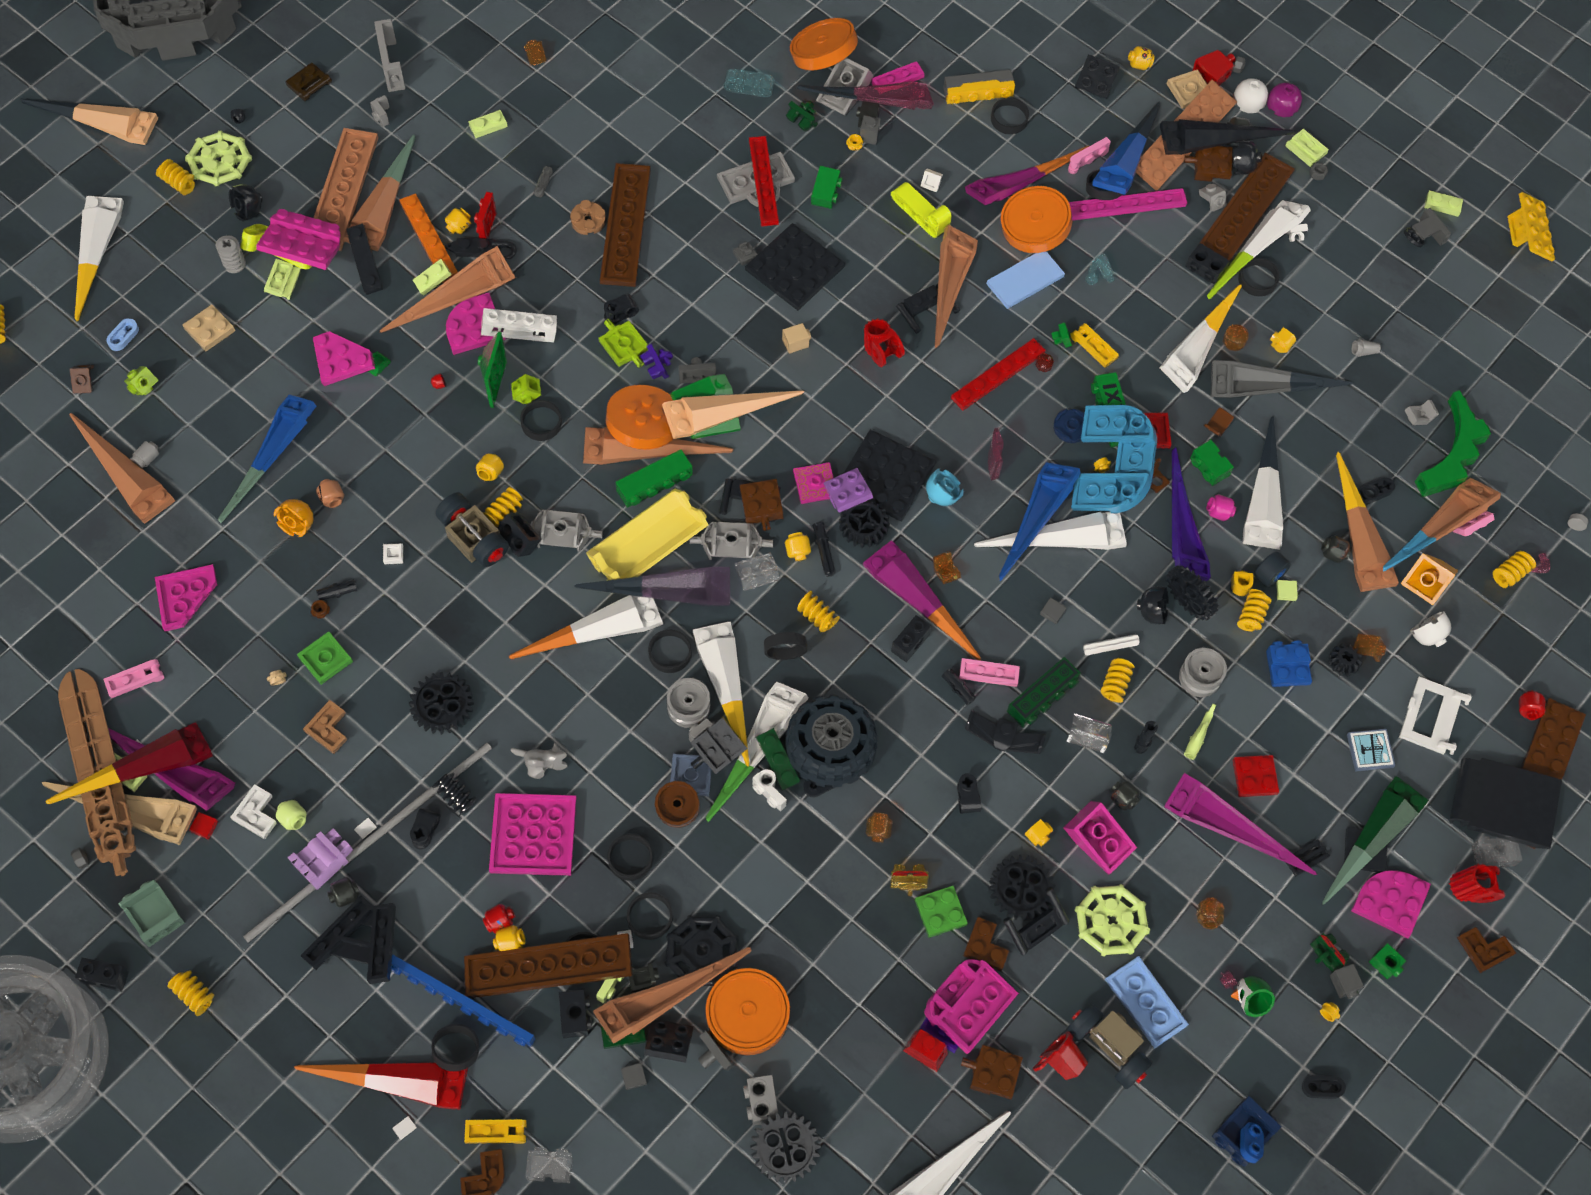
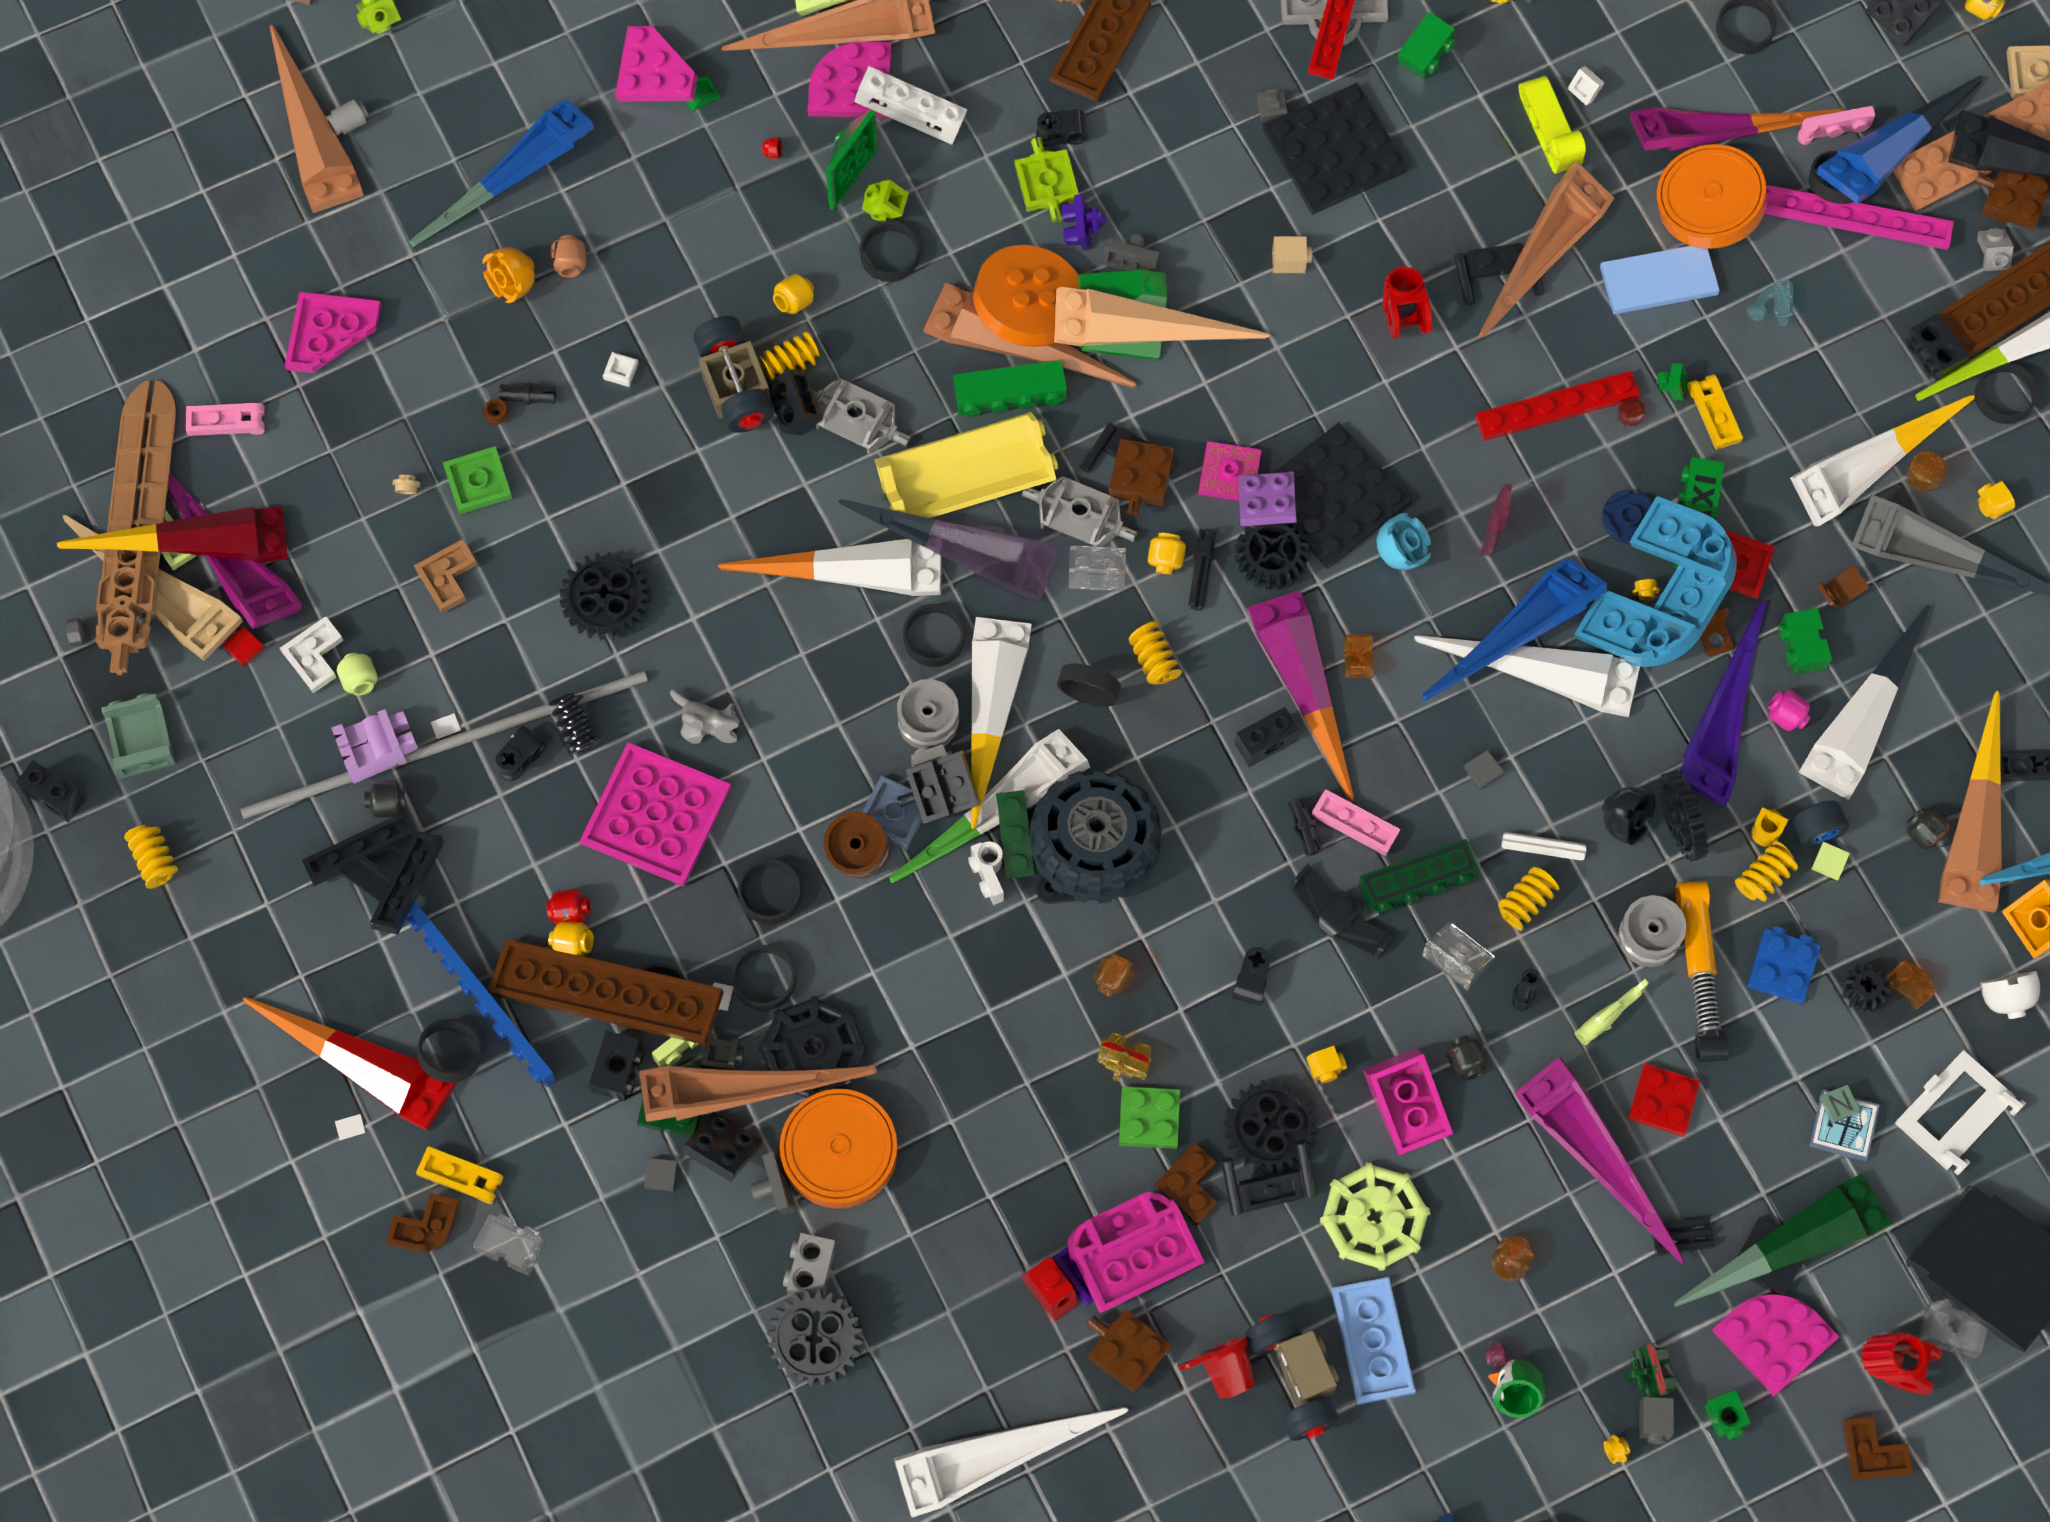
camera: 25 degrees right, 5 degrees up
none -> piece [1676,881,1729,1063]
none -> sand green tile [1820,1085,1860,1124]

